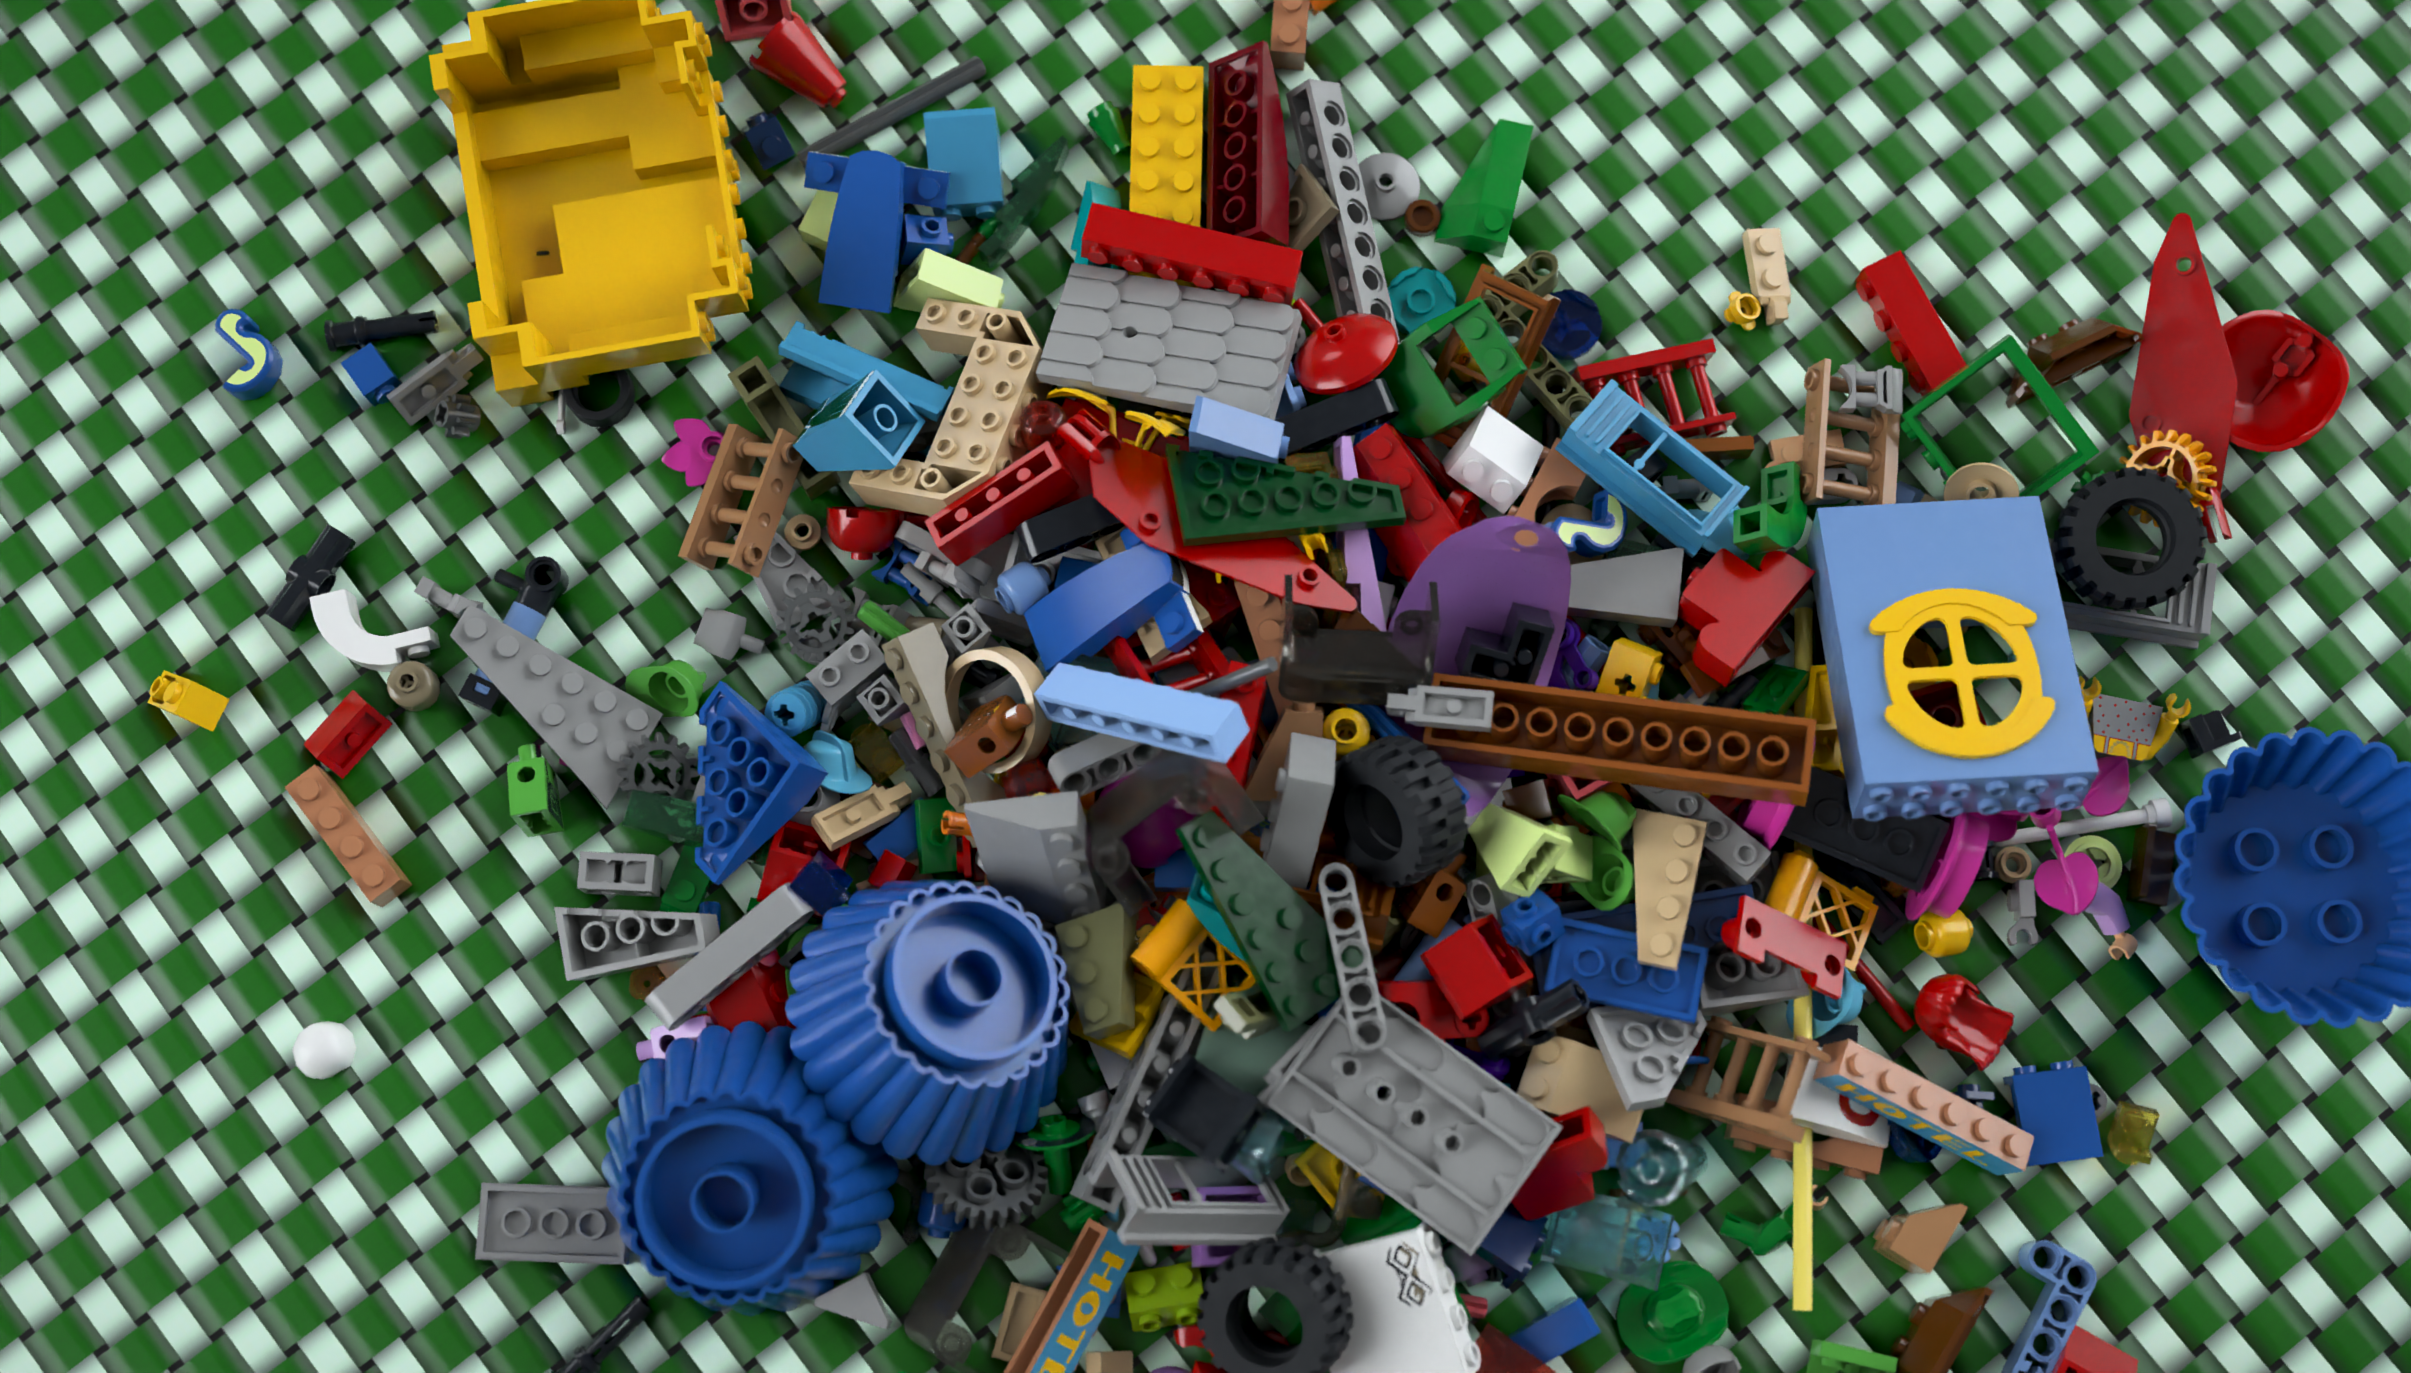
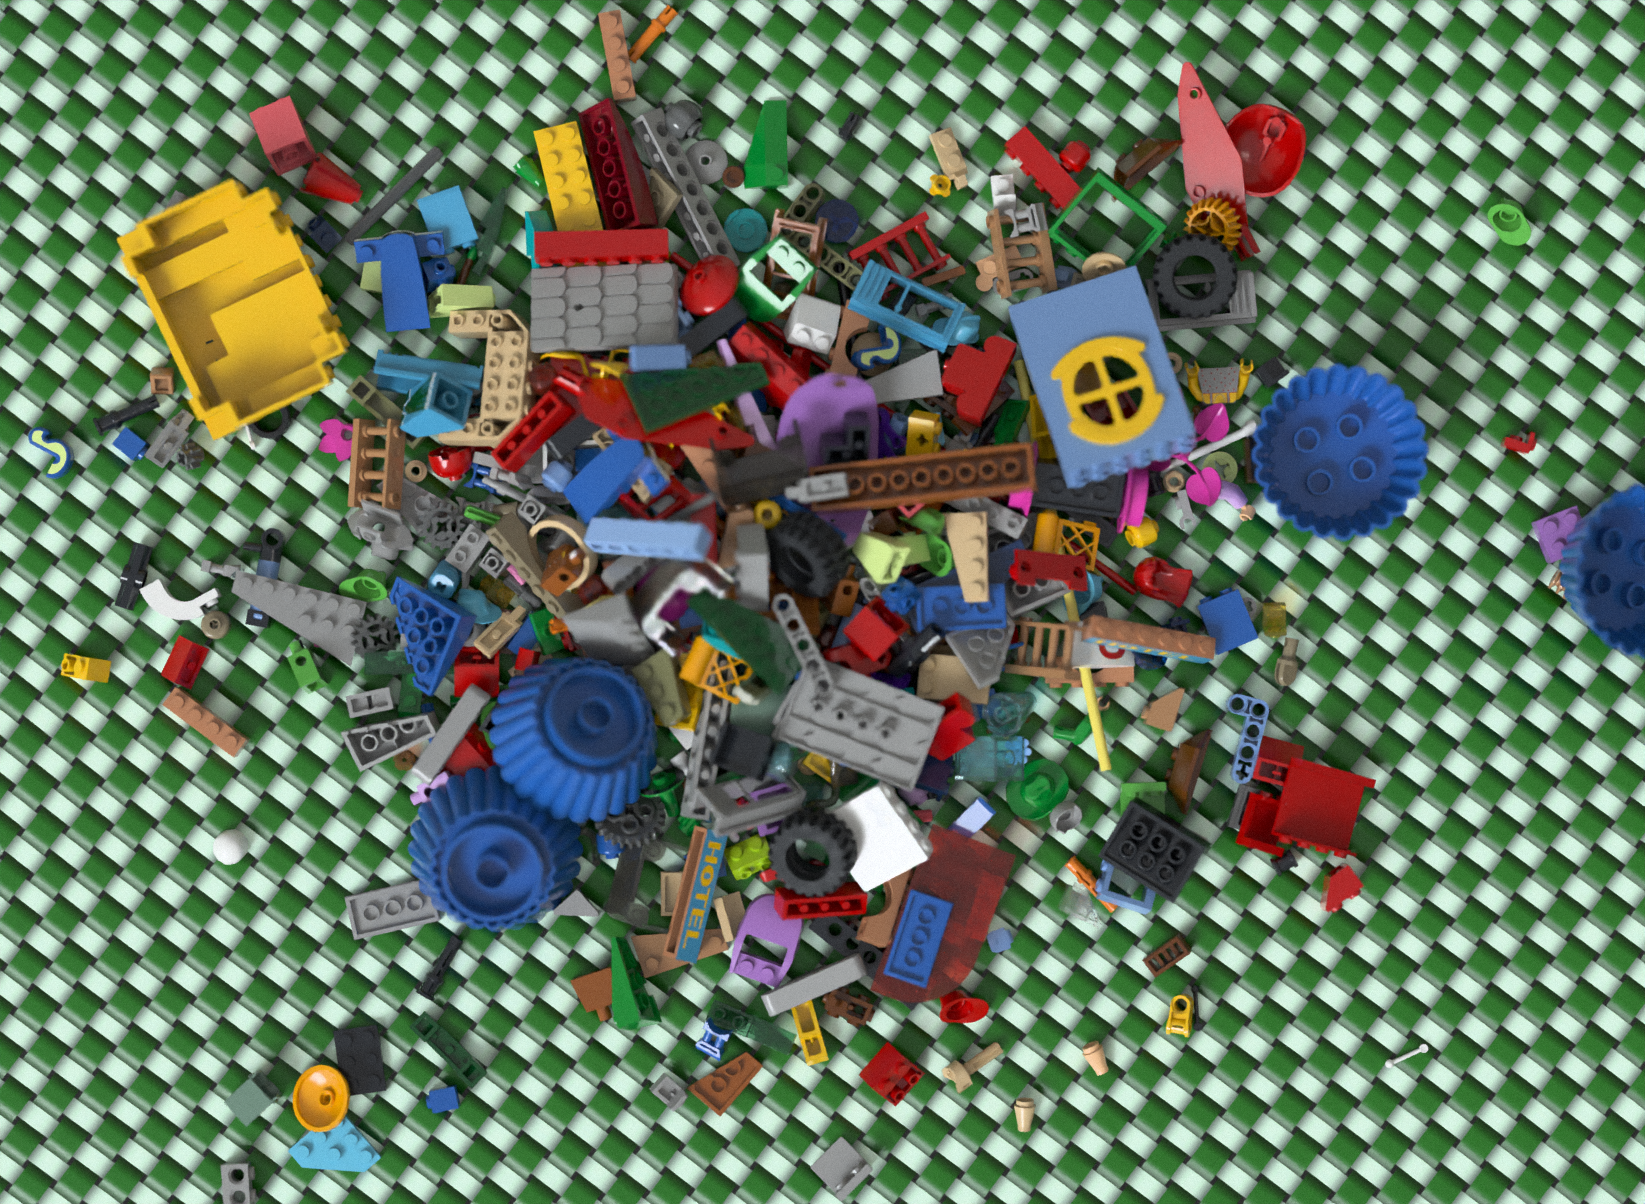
camera: 15 degrees left, 10 degrees up
clear blue brick [789,850,853,916] -> none
green arch [1733,461,1807,555] -> none
none -> medium nougat slope [150,367,174,394]
none -> light grey piece [347,499,414,548]
none -> dark grey plant [663,100,703,140]
none -> black pin [838,112,862,141]
none -> white slope [990,174,1016,216]
none -> red head [1059,140,1091,173]
none -> dark tan arm [1274,637,1299,686]

